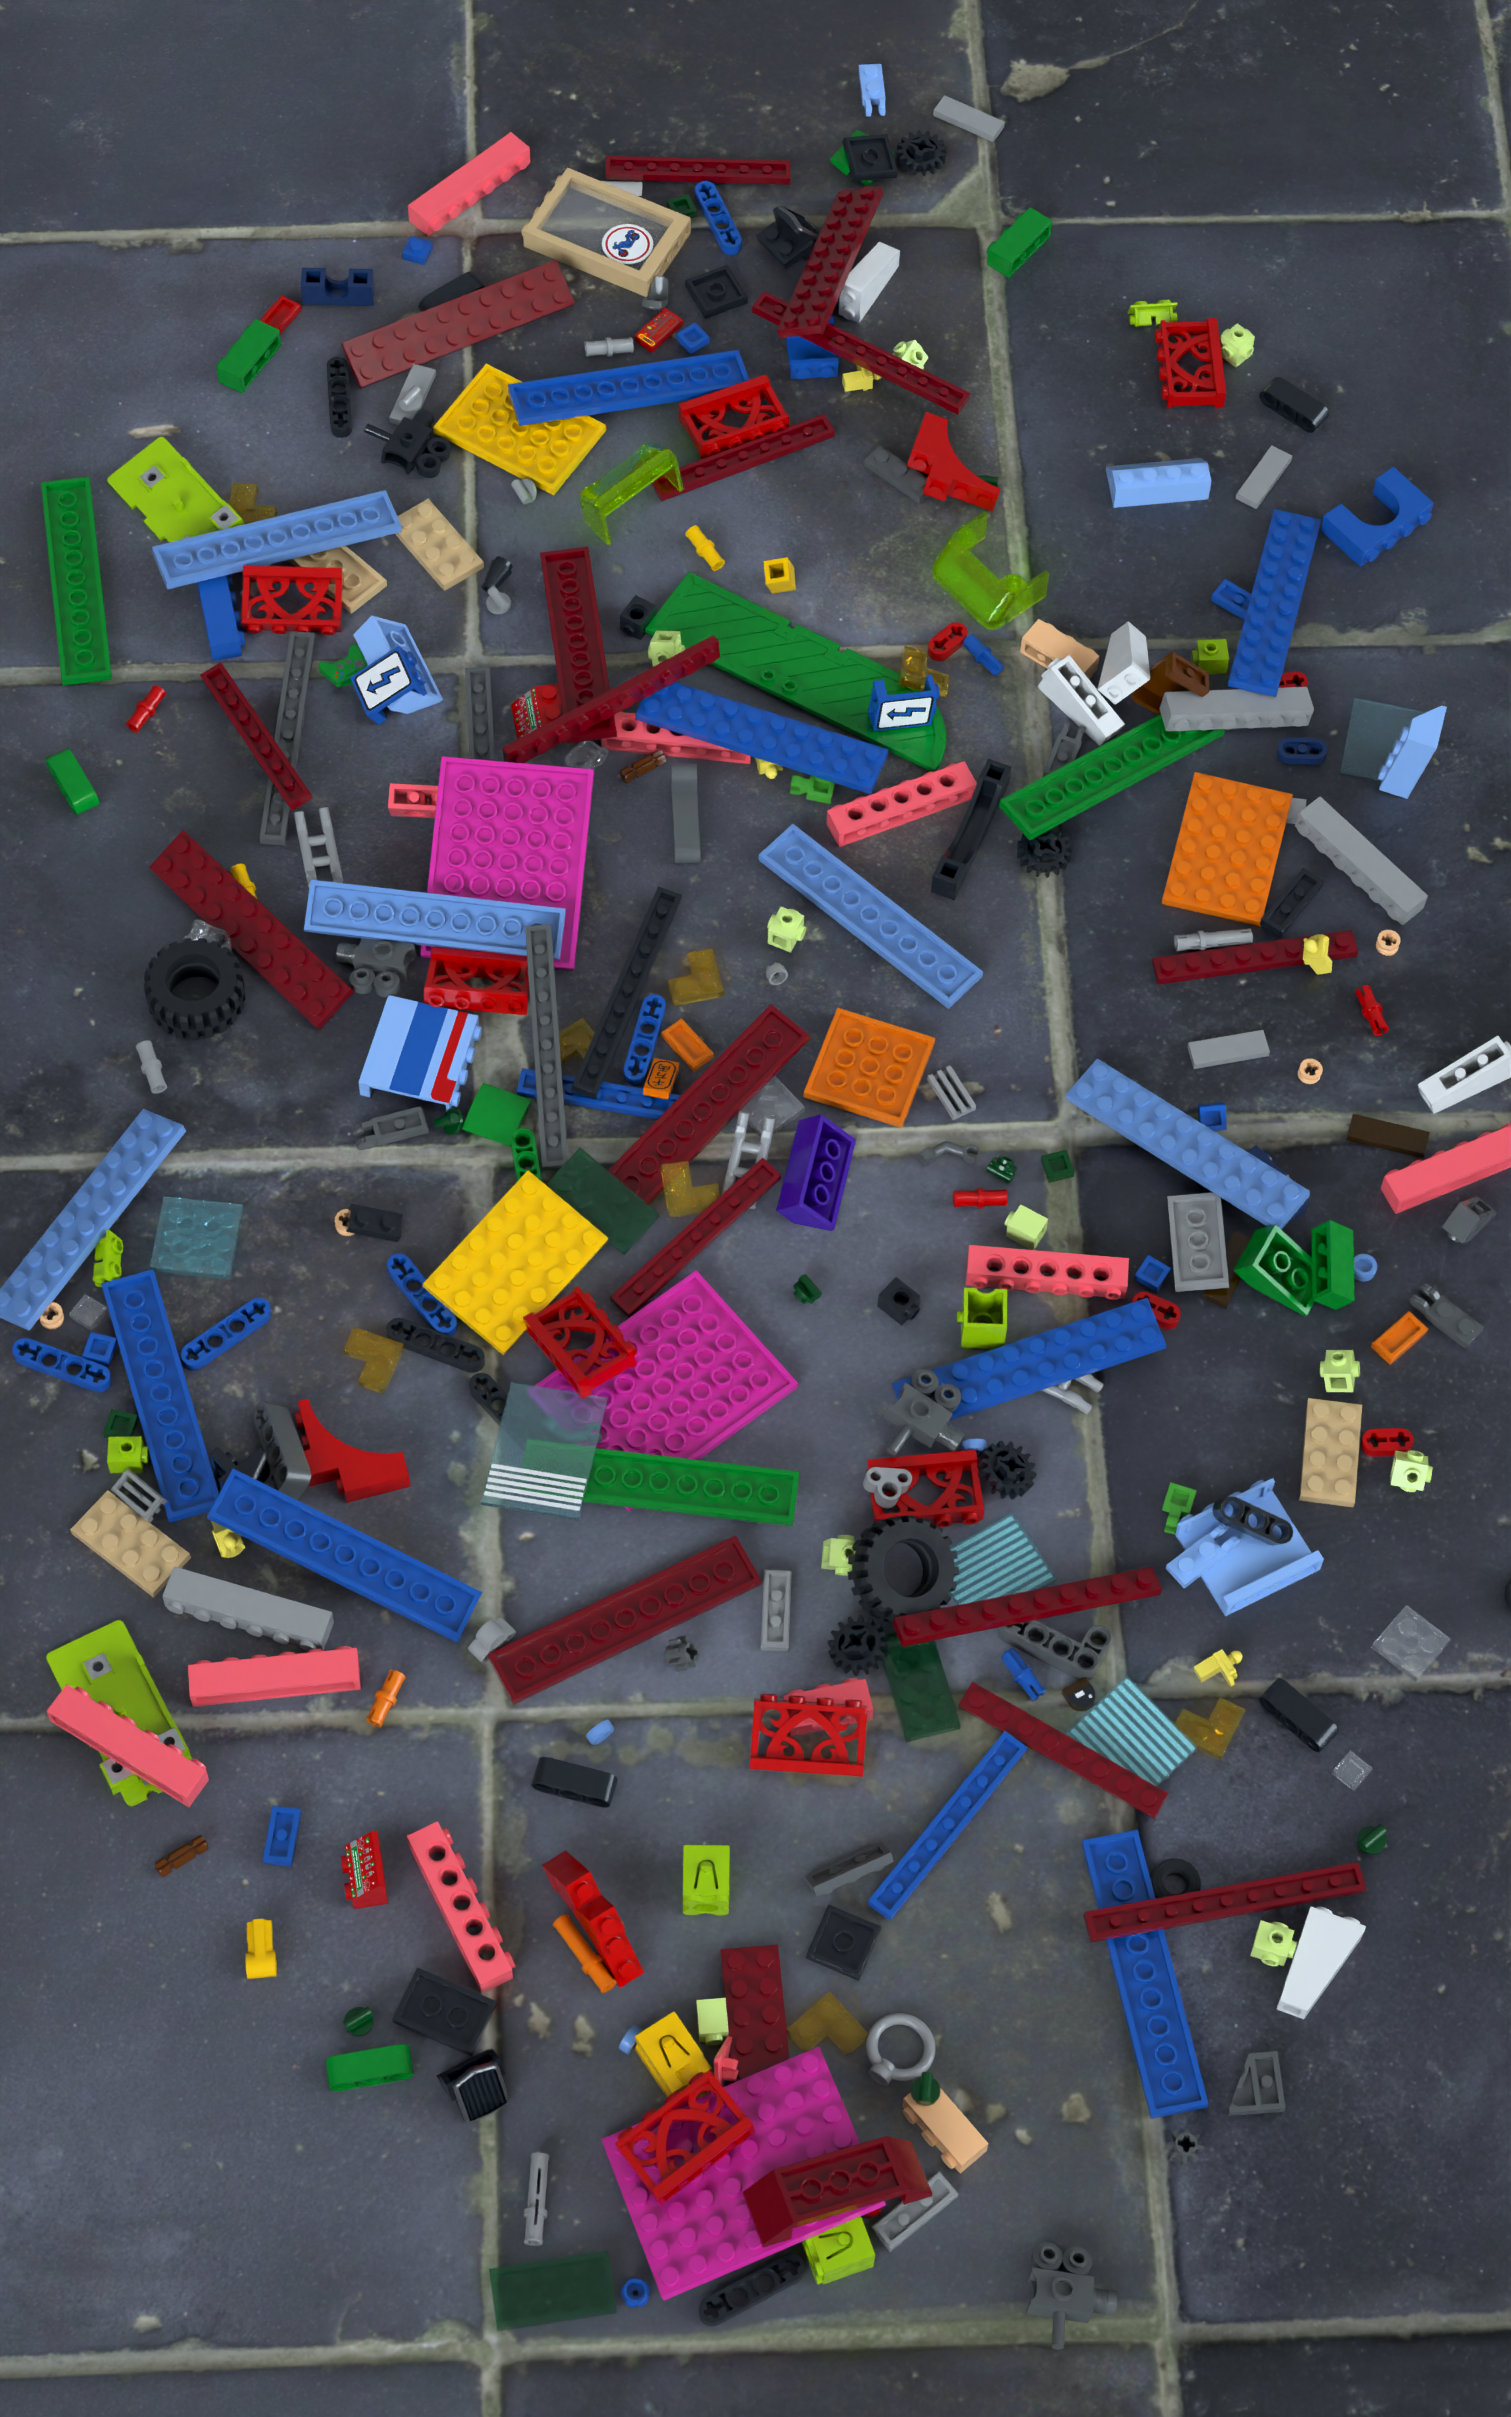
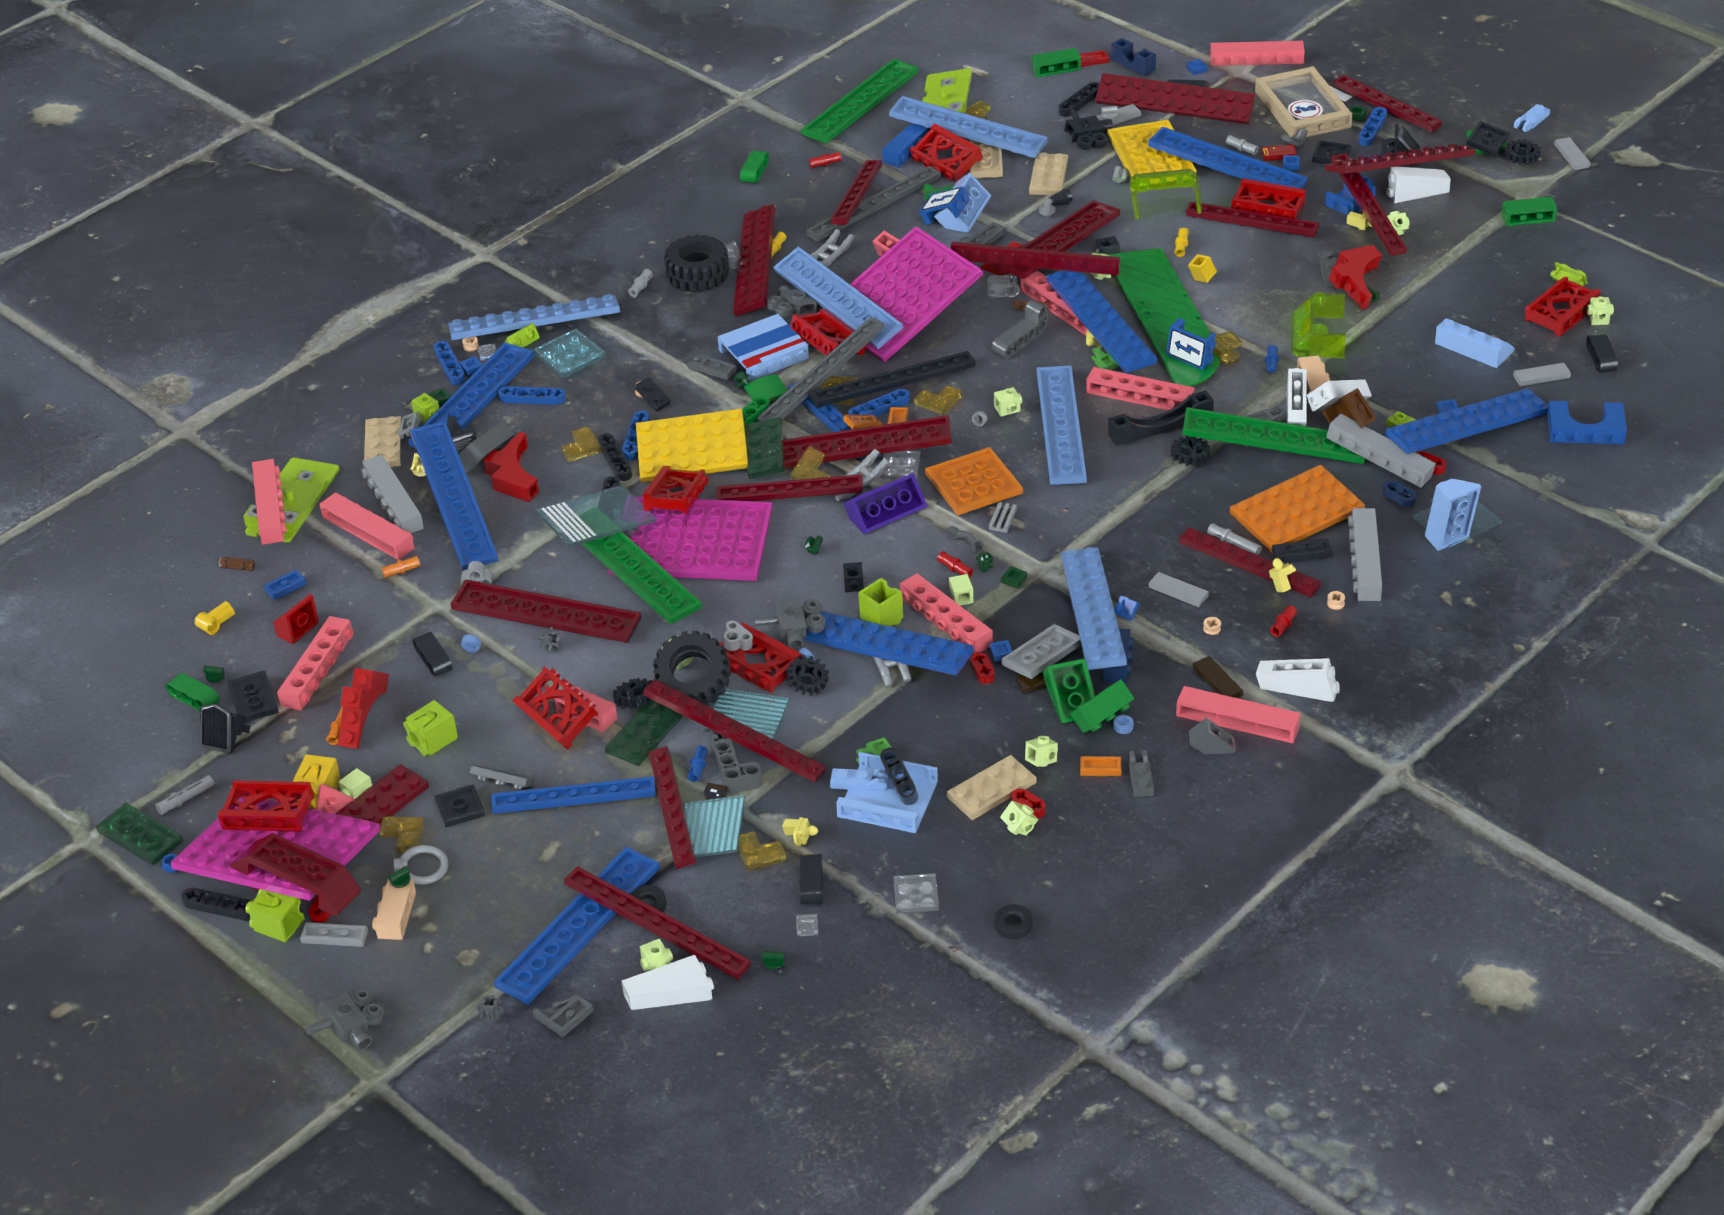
camera: 50 degrees right, 20 degrees down
light grey tile [761,1569,792,1652] -> none
red beam [928,622,968,661] -> none

